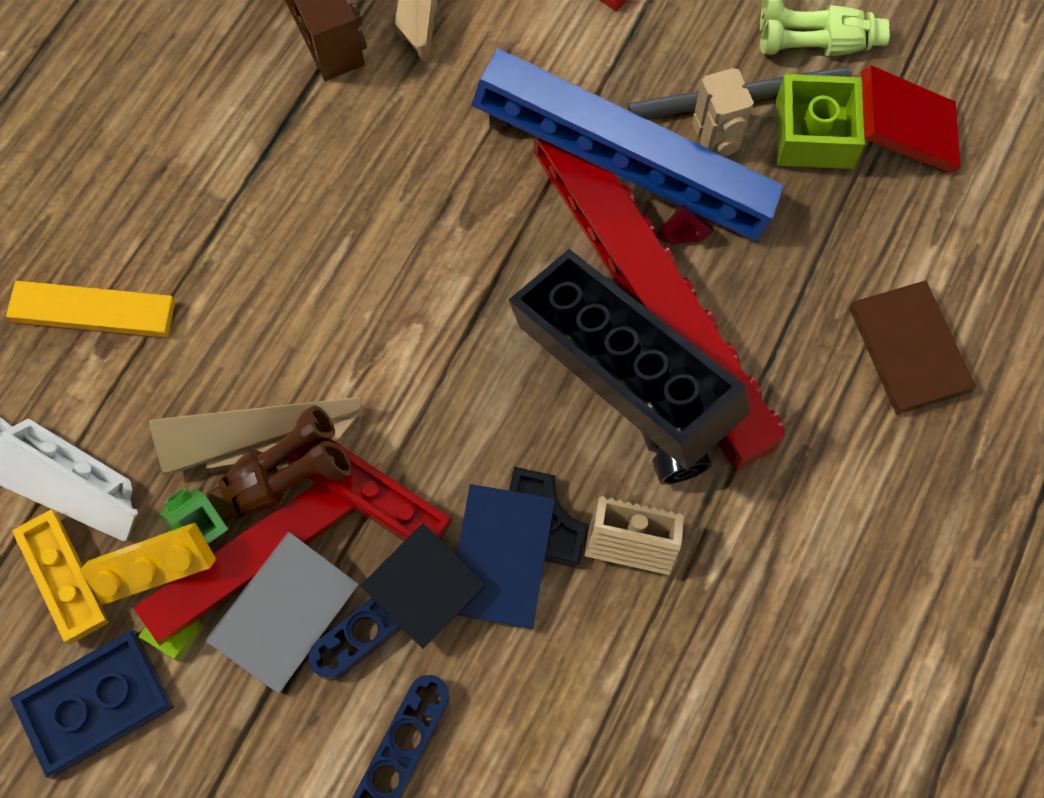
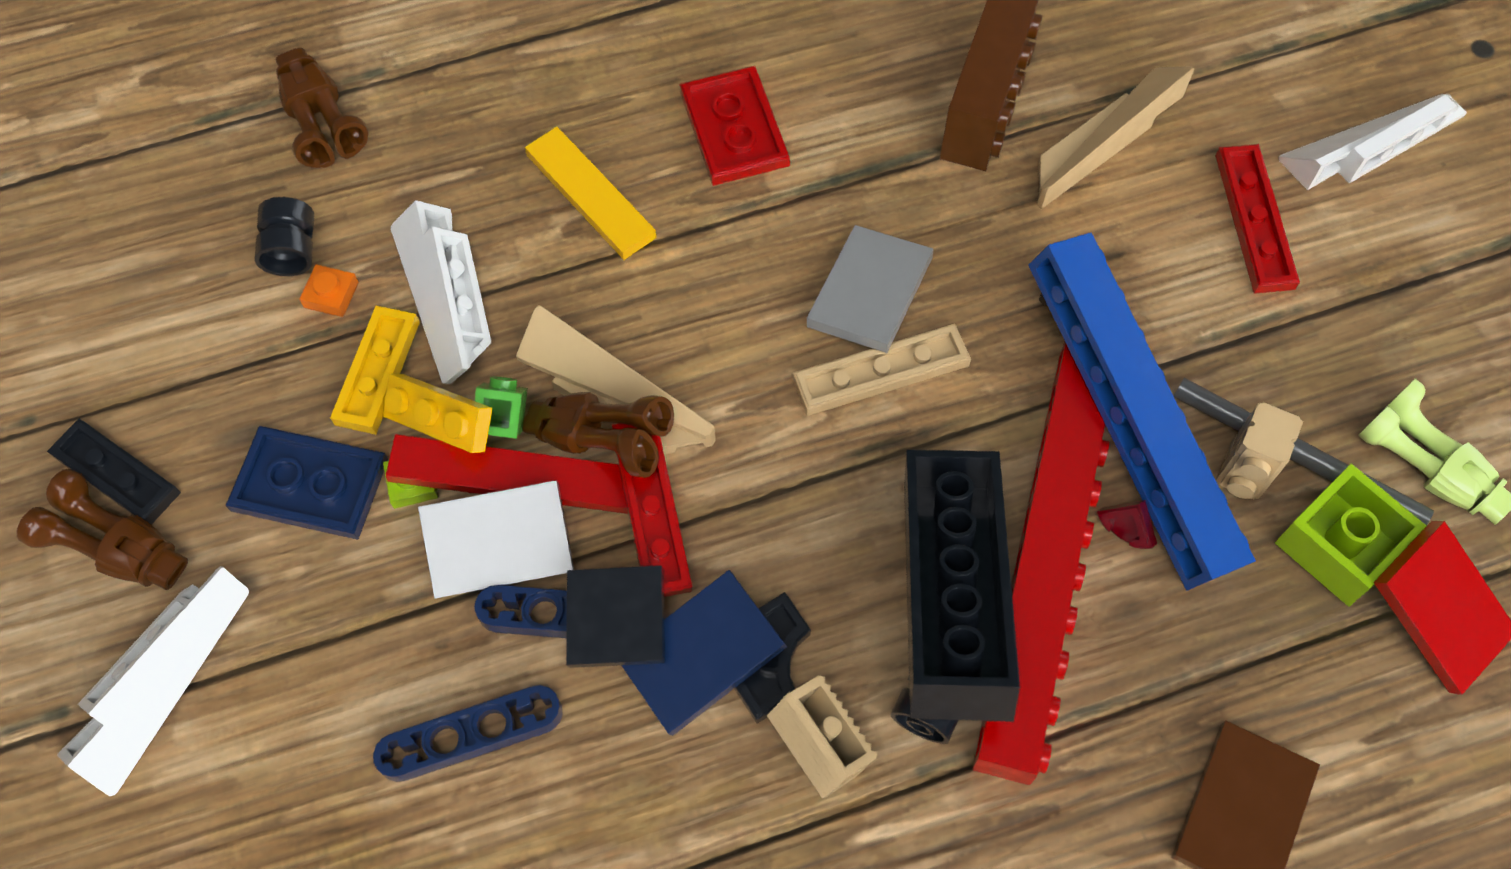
camera: 45 degrees right, 5 degrees down
none -> red tile [680,66,790,186]
none -> tan tile [793,324,971,416]
none -> light grey tile [807,225,933,353]

